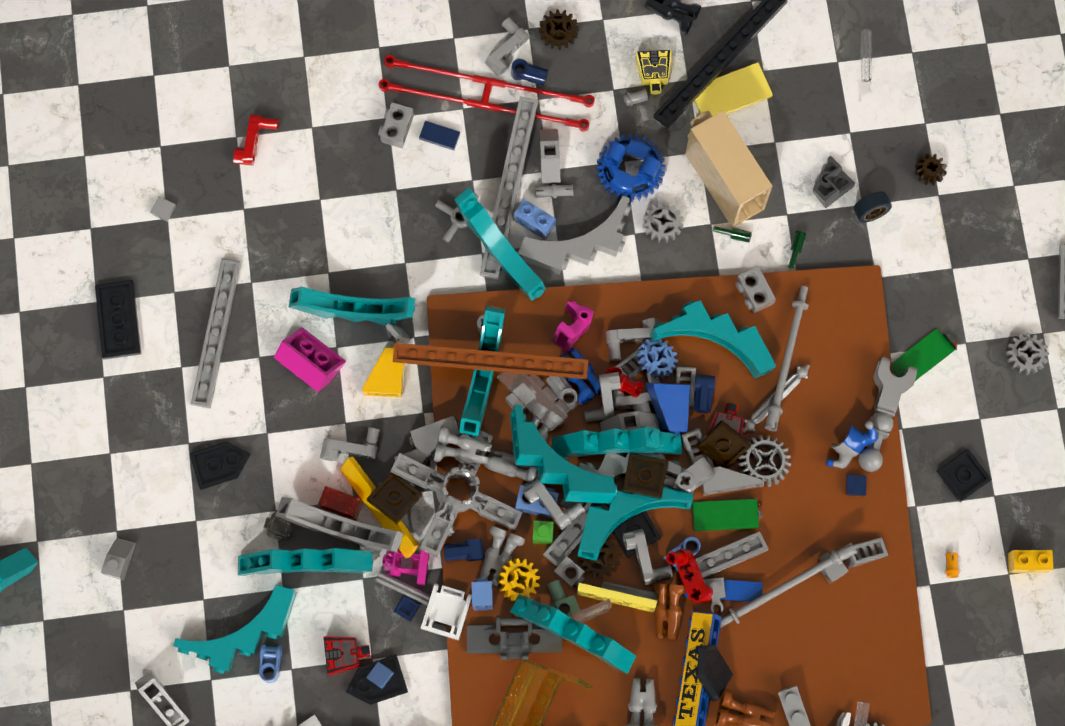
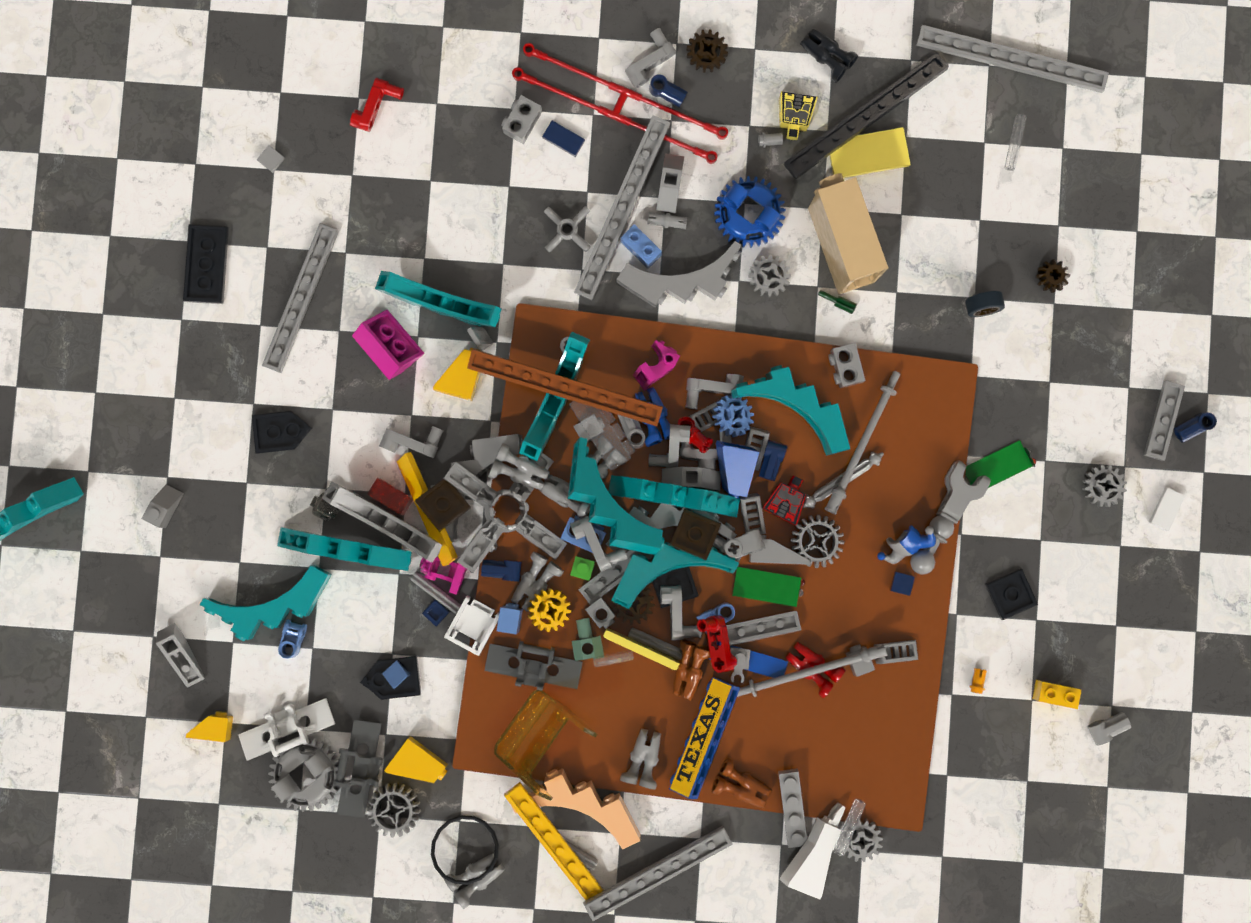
camera: 10 degrees right, 10 degrees up
torso [323,636,370,676] -> none
teal arch [454,188,546,301] -> none
teal arch [510,594,636,674] -> none
black tile [695,644,733,701] -> none
dark brown tile [696,420,752,469] -> none
dark green axle [788,231,806,269] -> none
dark grey slope [813,156,855,208] -> none
none -> red piece [785,642,846,699]

